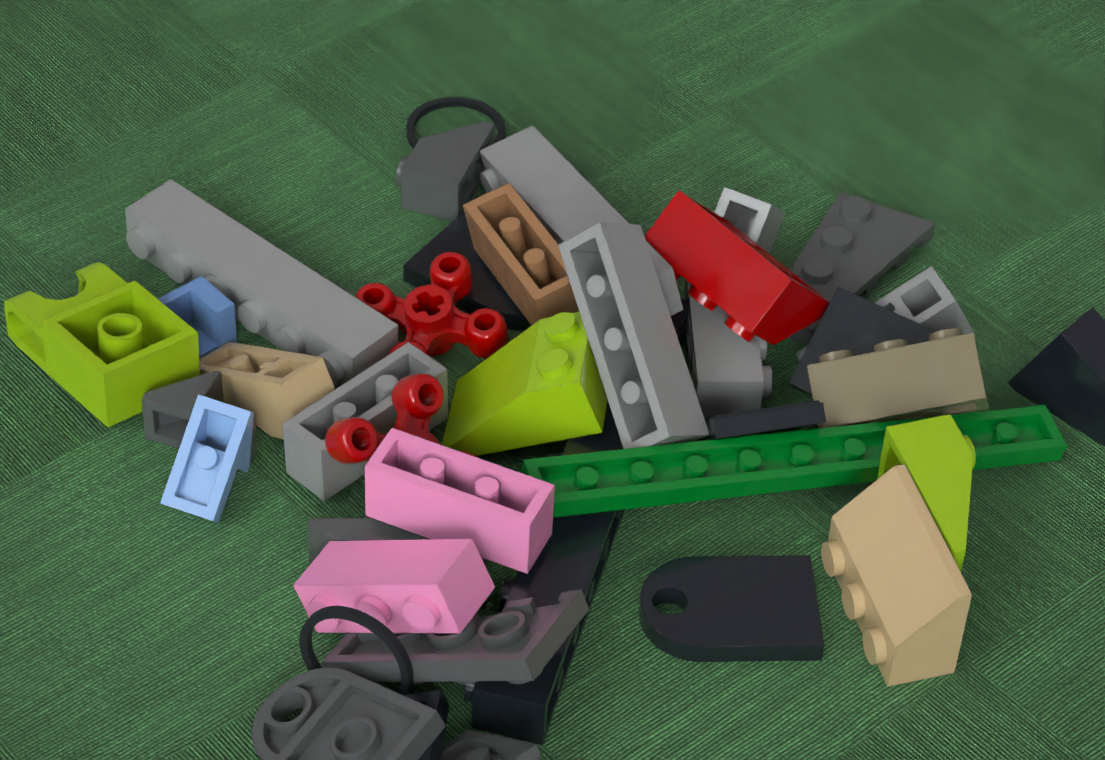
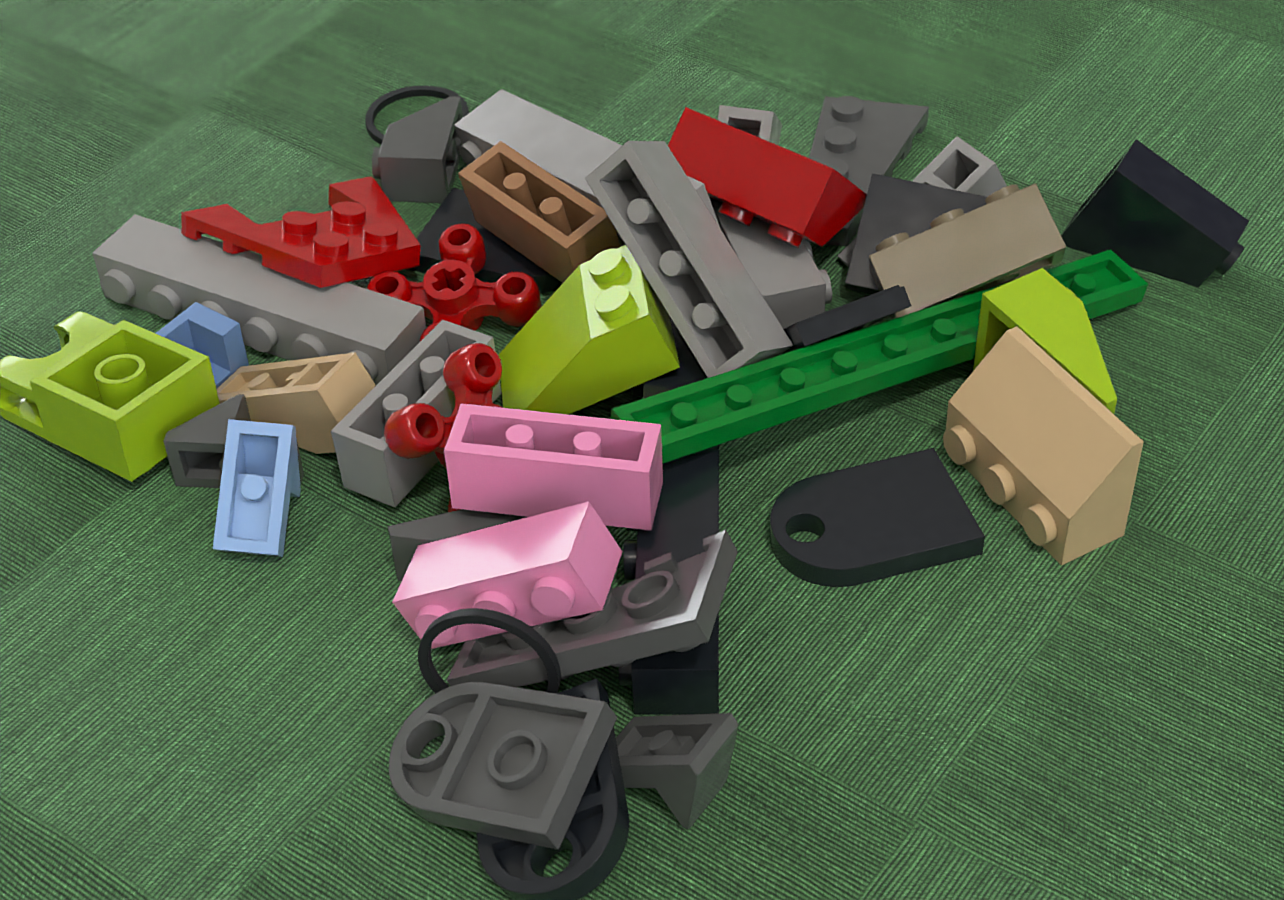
camera: 10 degrees left, 0 degrees up
none -> red wing [181,176,421,288]

